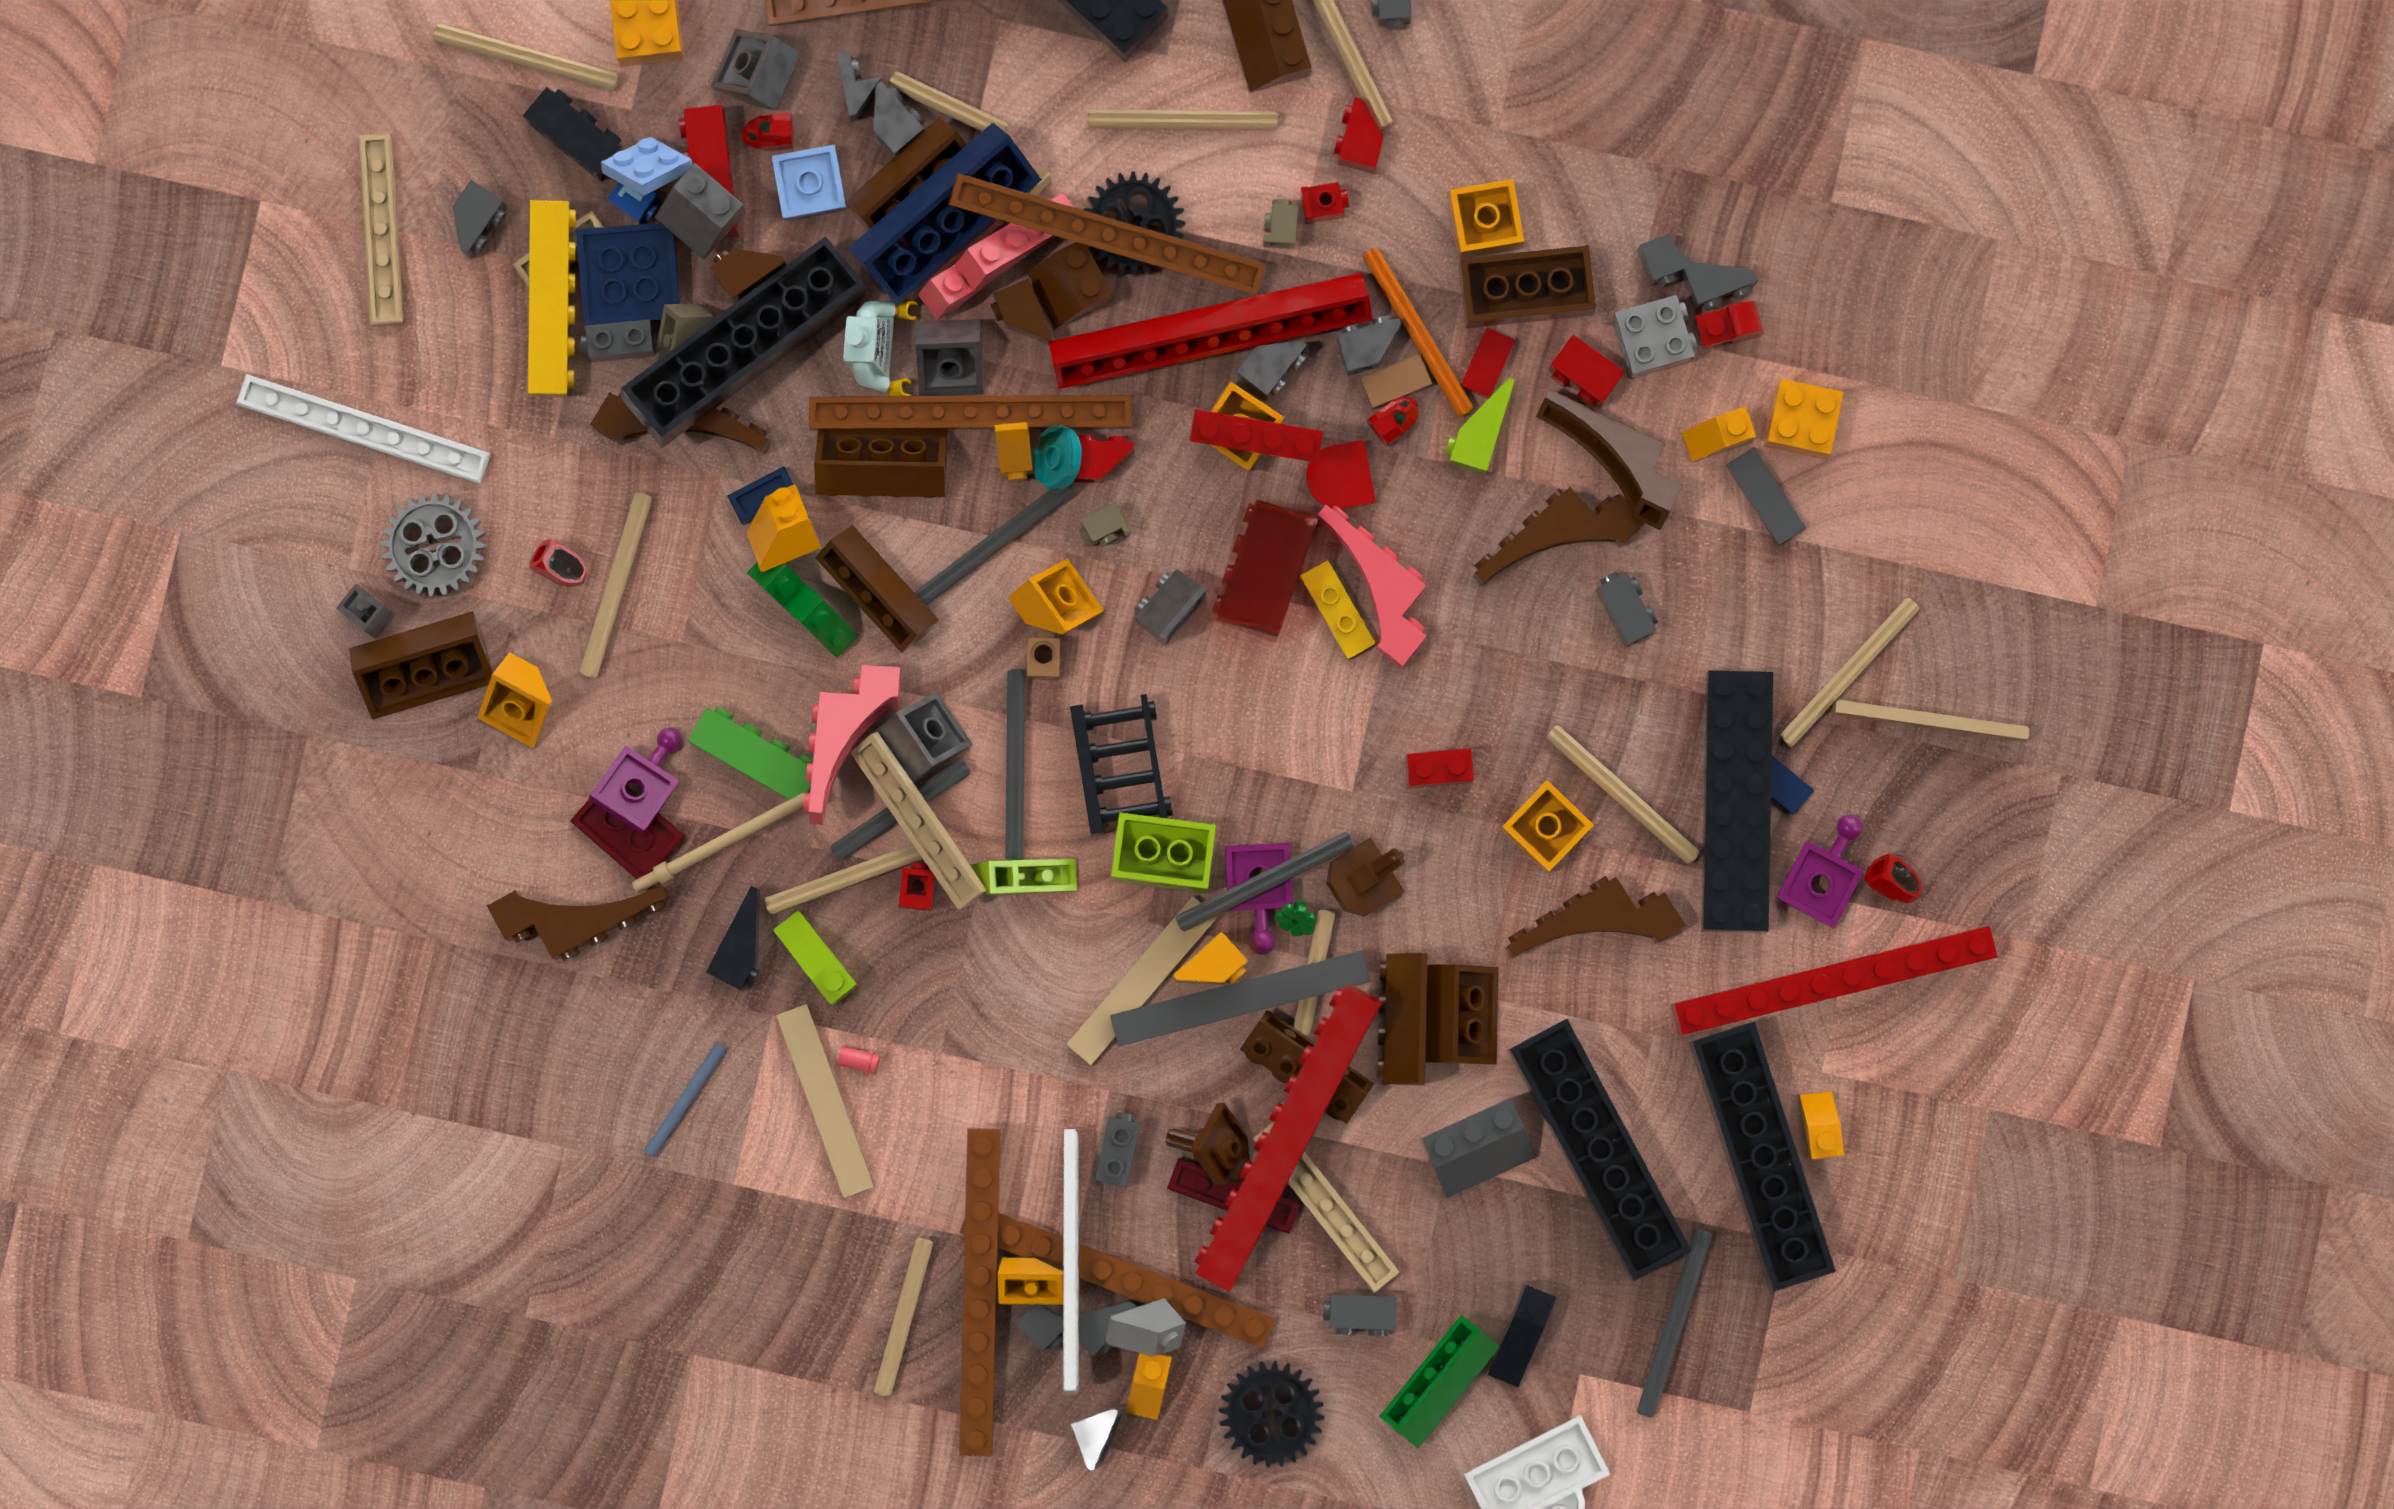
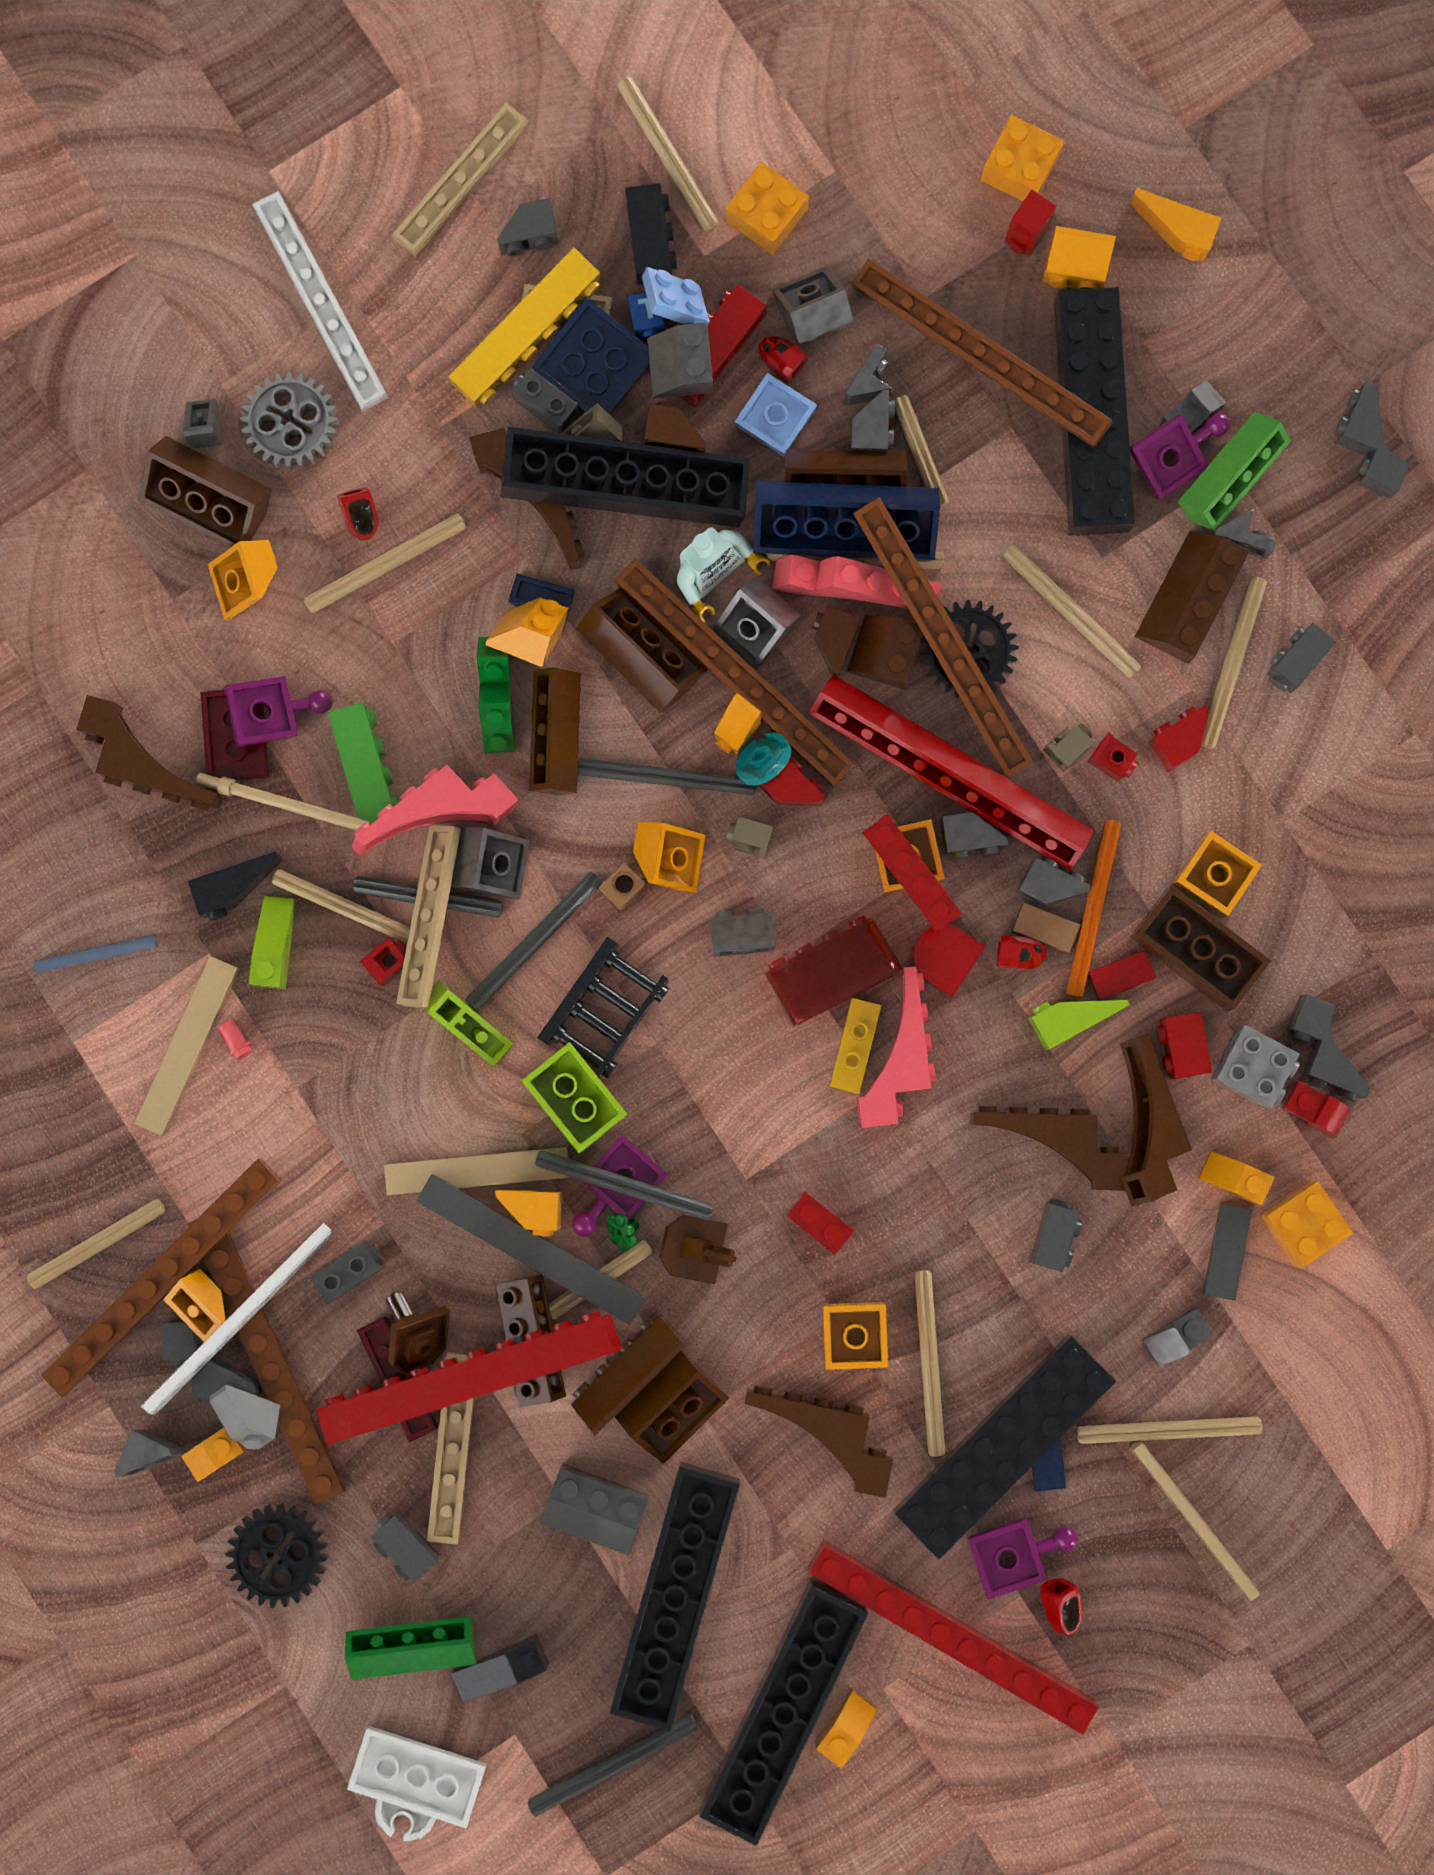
camera: 50 degrees right, 0 degrees up
none -> flat silver slope [1143,1308,1213,1366]

